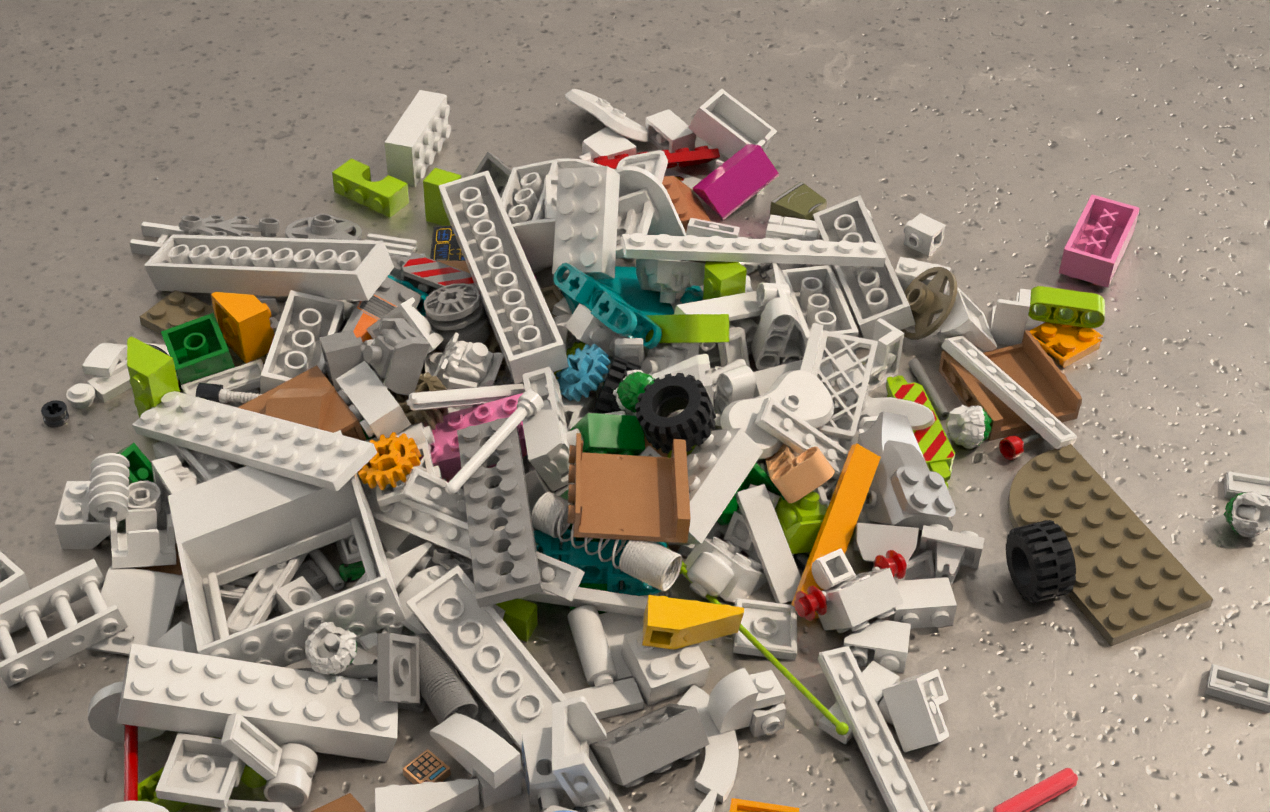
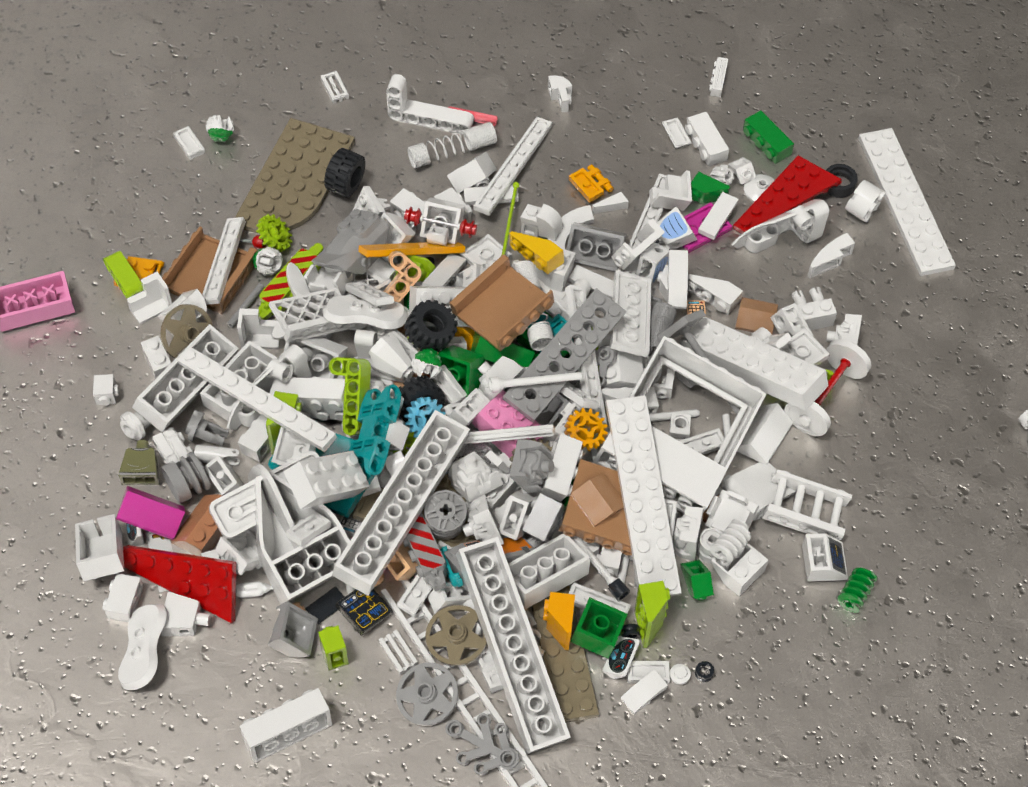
camera: 135 degrees left, 15 degrees up
white piece [305,622,357,675] -> none
lime arch [332,158,409,218] -> none
none -> light grey wheel [161,451,211,504]
none -> lime gear [256,214,292,253]
none -> white beam [386,74,474,135]
none -> white piece [408,122,497,169]

